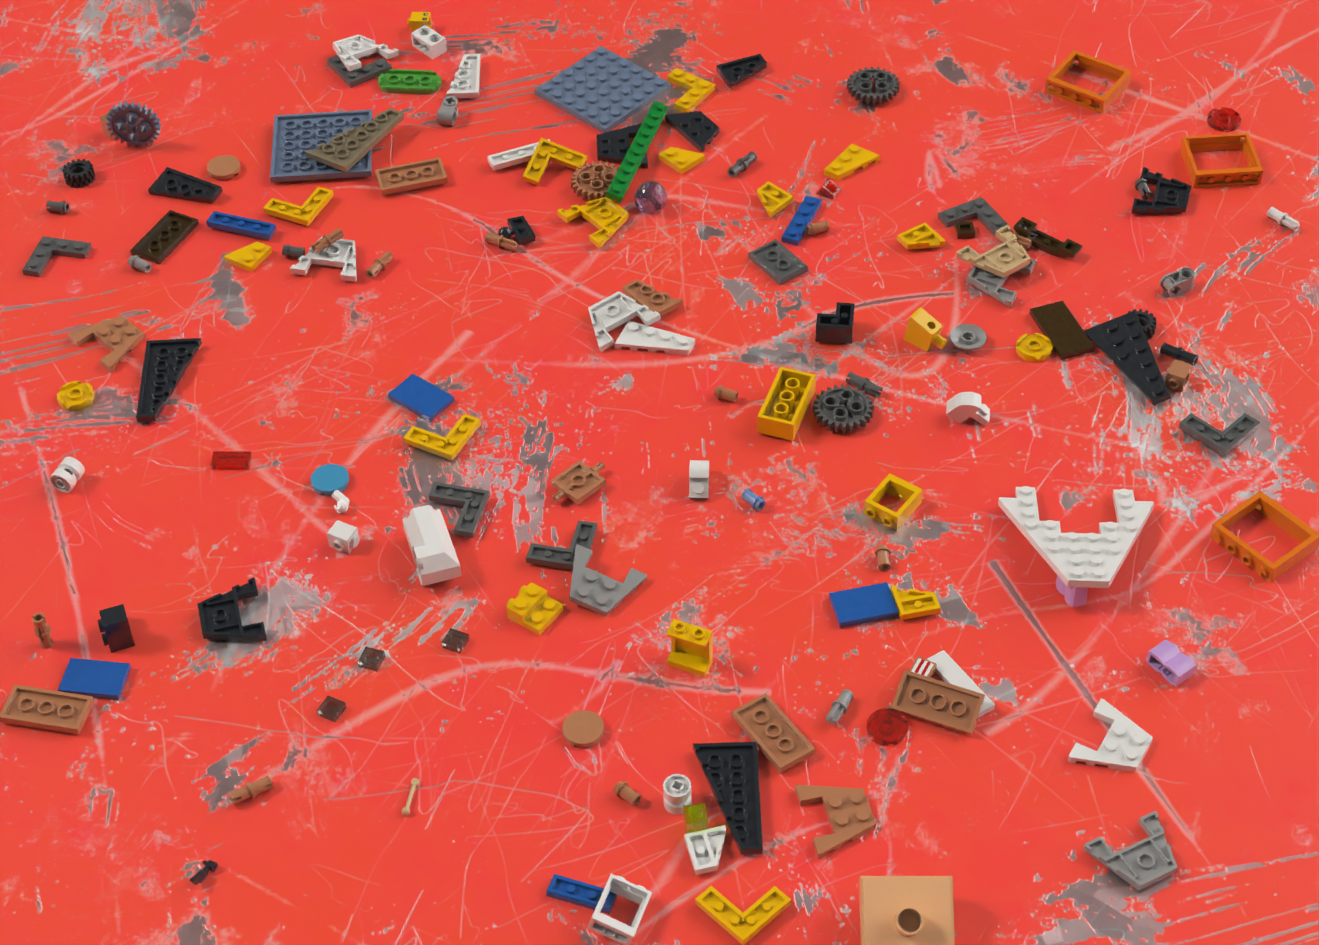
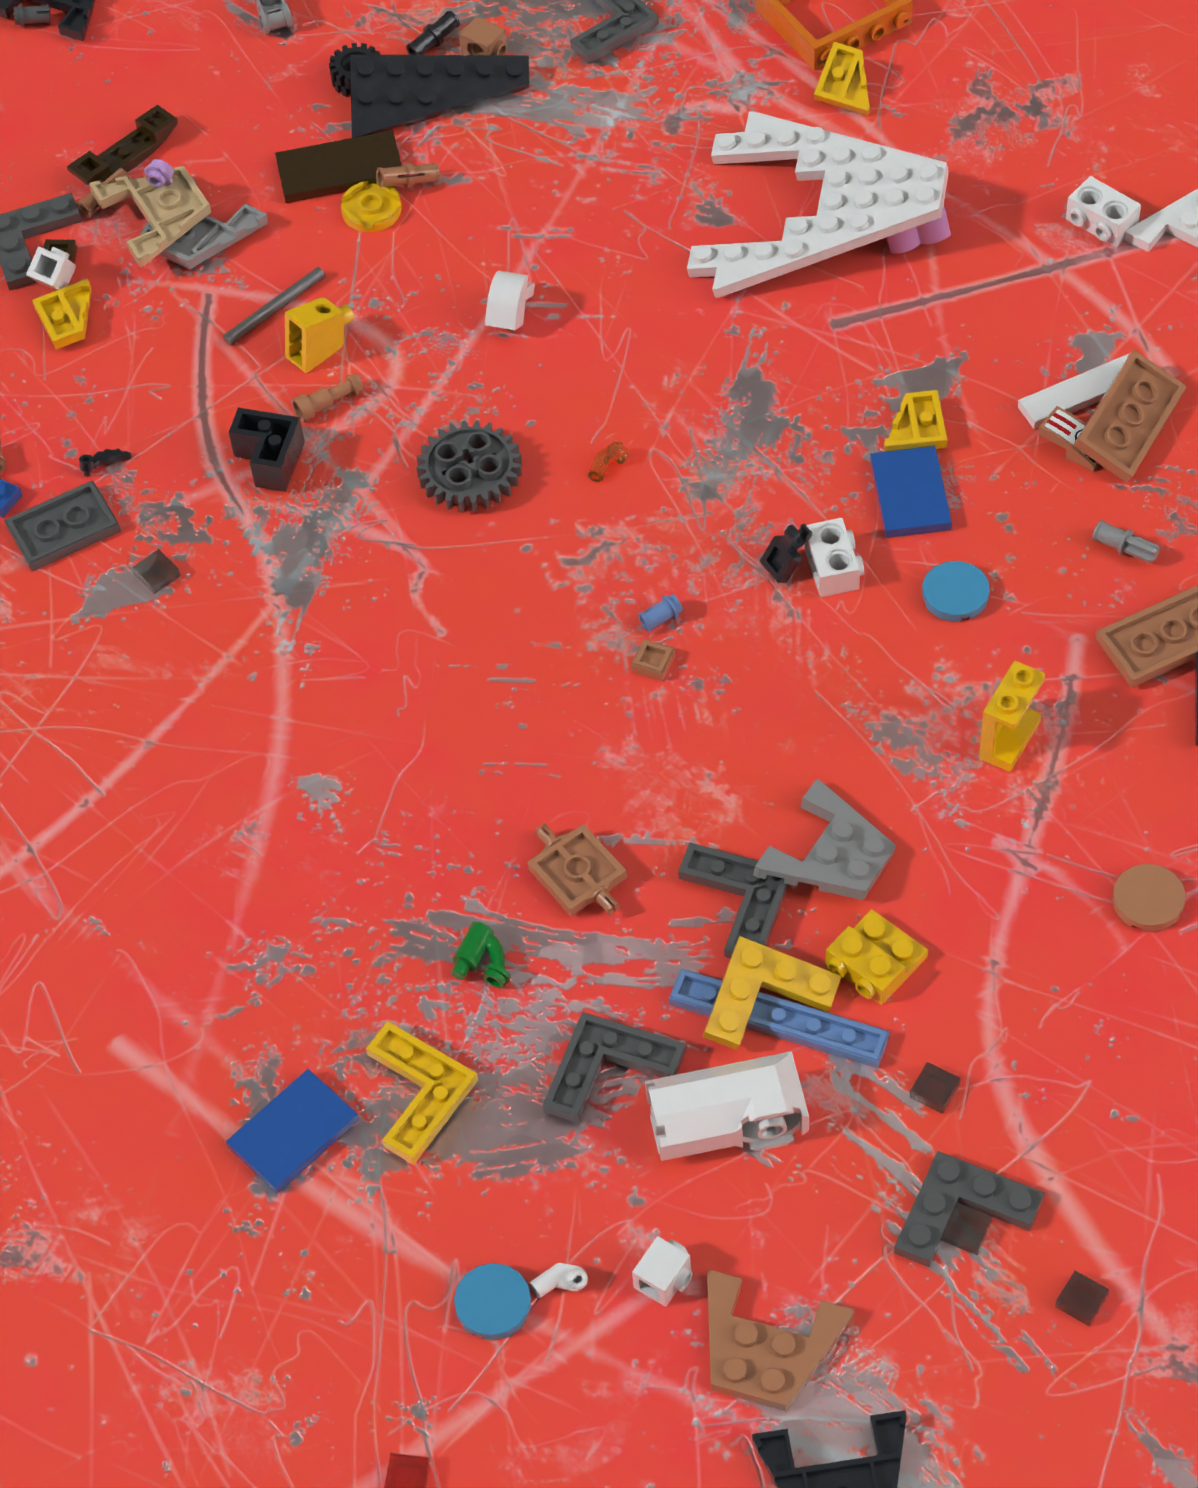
camera: 80 degrees left, 10 degrees up
white wing [588,291,661,352] -> none
white wing [614,321,695,355] -> none
nougat wing [622,279,683,317] -> none
white brick [689,460,709,498] -> none
nougat pin [714,385,738,403] -> none
yellow brick [757,367,816,441] -> none
dark grey pin [846,372,883,398] -> none
yellow window [864,473,923,531] -> none
clear red tile [866,708,909,746] -> none
nougat pin [875,545,891,571] -> none
light grey dish [950,324,987,350] -> none
lavender brick [1146,640,1196,686] -> none
none -> white brick [26,246,76,290]
none -> black piece [79,448,132,477]
none -> clear smoke tile [132,549,180,594]
none -> lavender plate [144,159,174,188]
none -> dark grey bar [223,267,325,345]
none -> nougat piece [292,373,364,422]
none -> nougat pin [376,162,440,187]
none -> green plant [451,922,511,988]
none -> clear orange arm [588,442,630,482]
none -> nougat tile [631,639,675,681]
none -> medium blue tile [669,968,890,1068]
none -> yellow plate [702,936,841,1050]
none -> nougat wing [707,1269,854,1412]
none -> black plate [759,524,812,583]
none -> white brick [803,518,864,598]
none -> yellow wing [814,42,870,116]
none -> dark grey plate [894,1151,1045,1267]
none -> dark azure tile [922,561,990,622]
none -> white brick [1066,176,1141,247]

